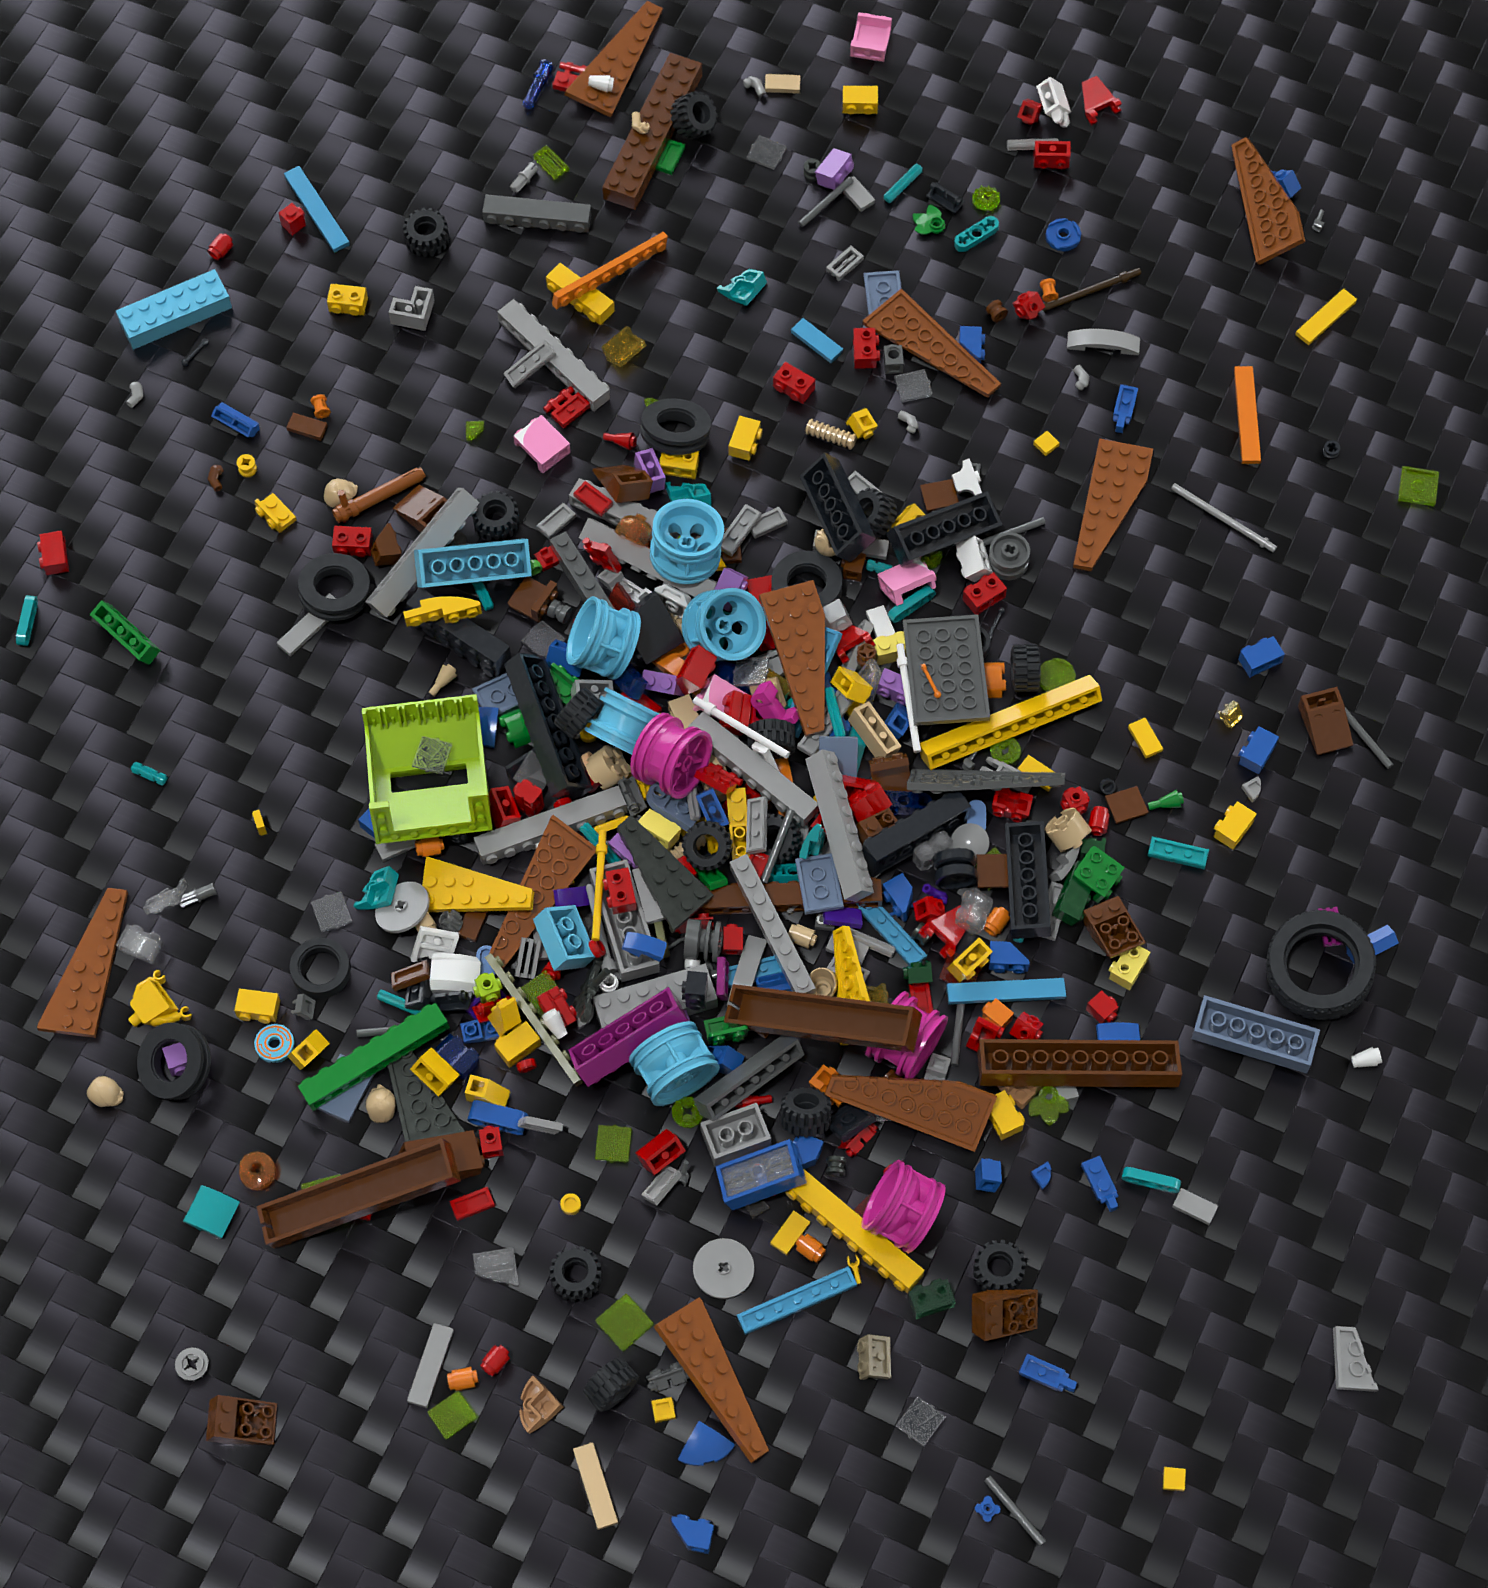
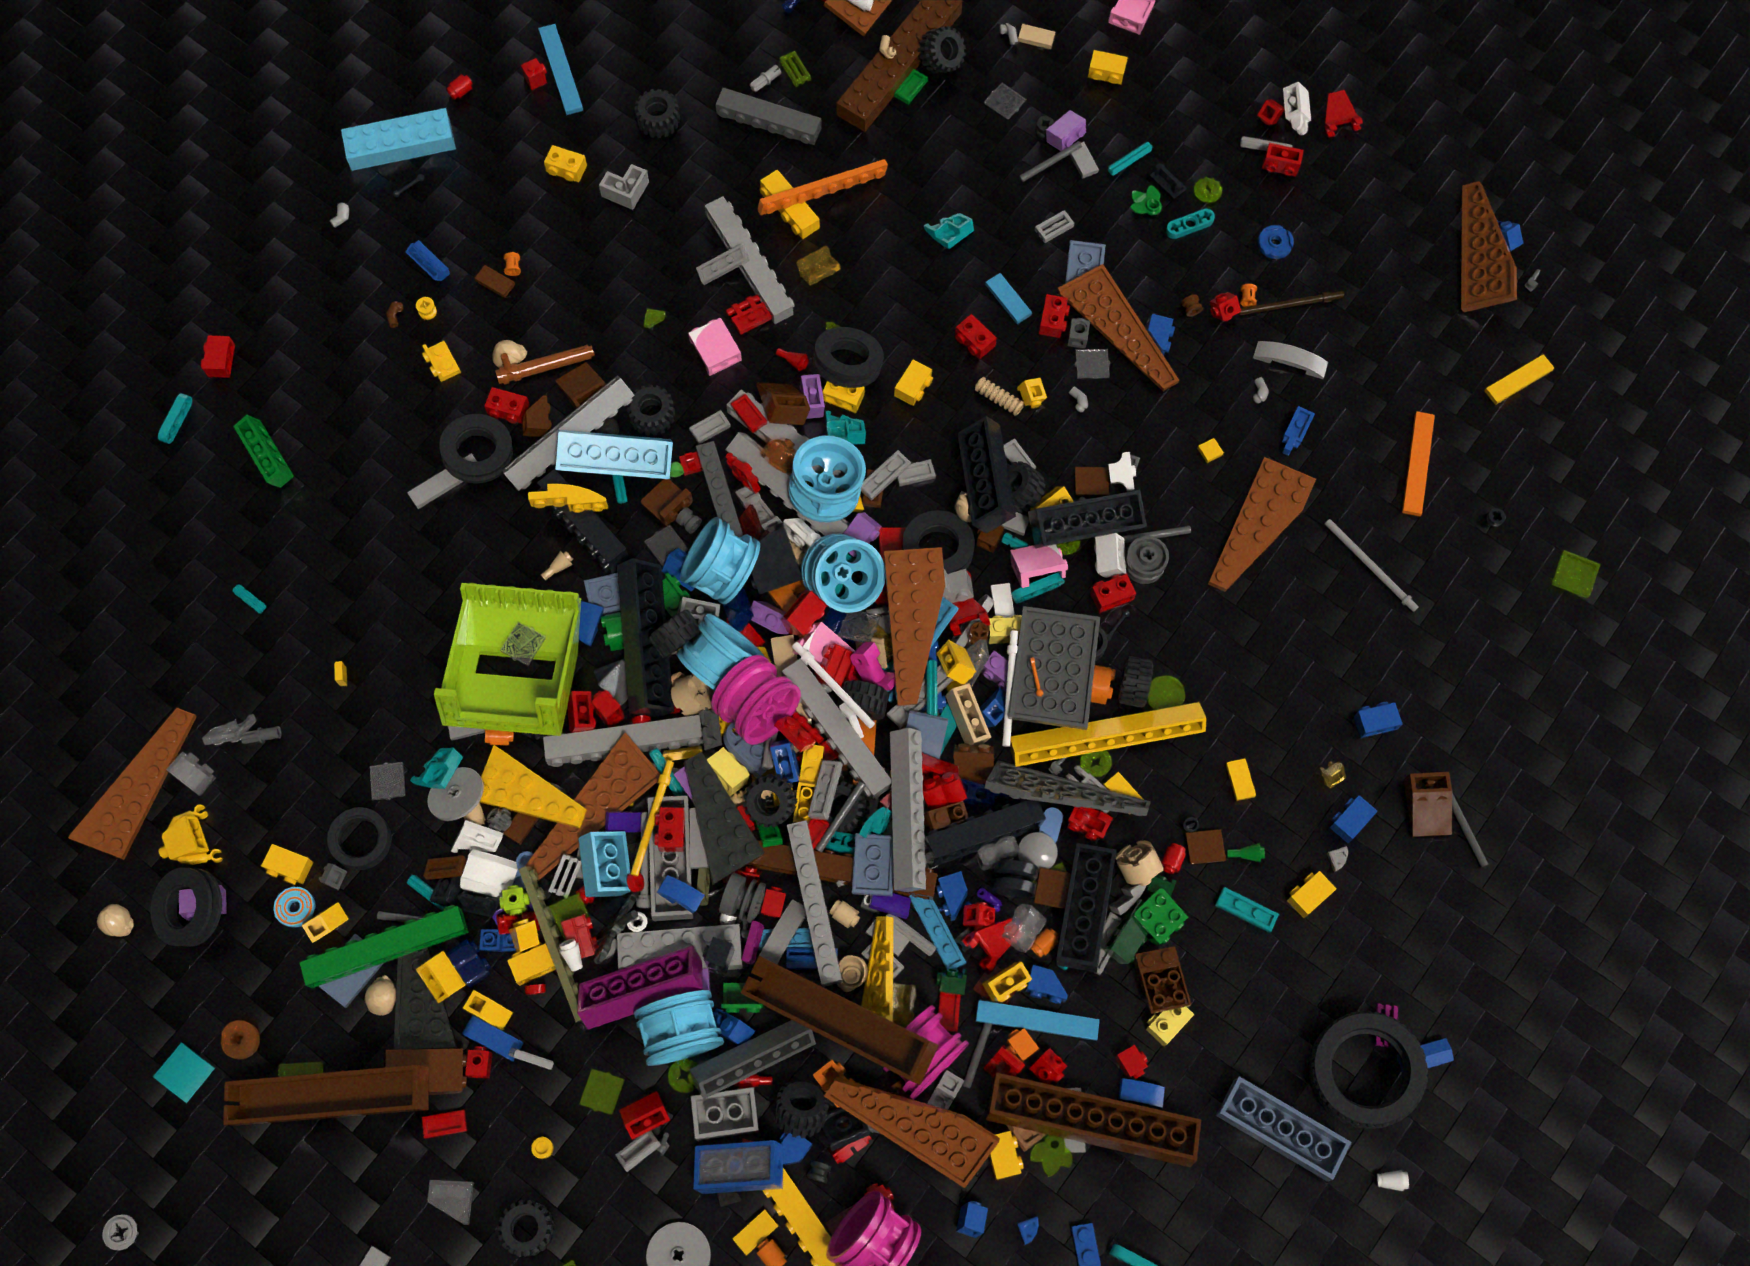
camera: 10 degrees right, 5 degrees up
red brick [1060,786,1090,815] -> none

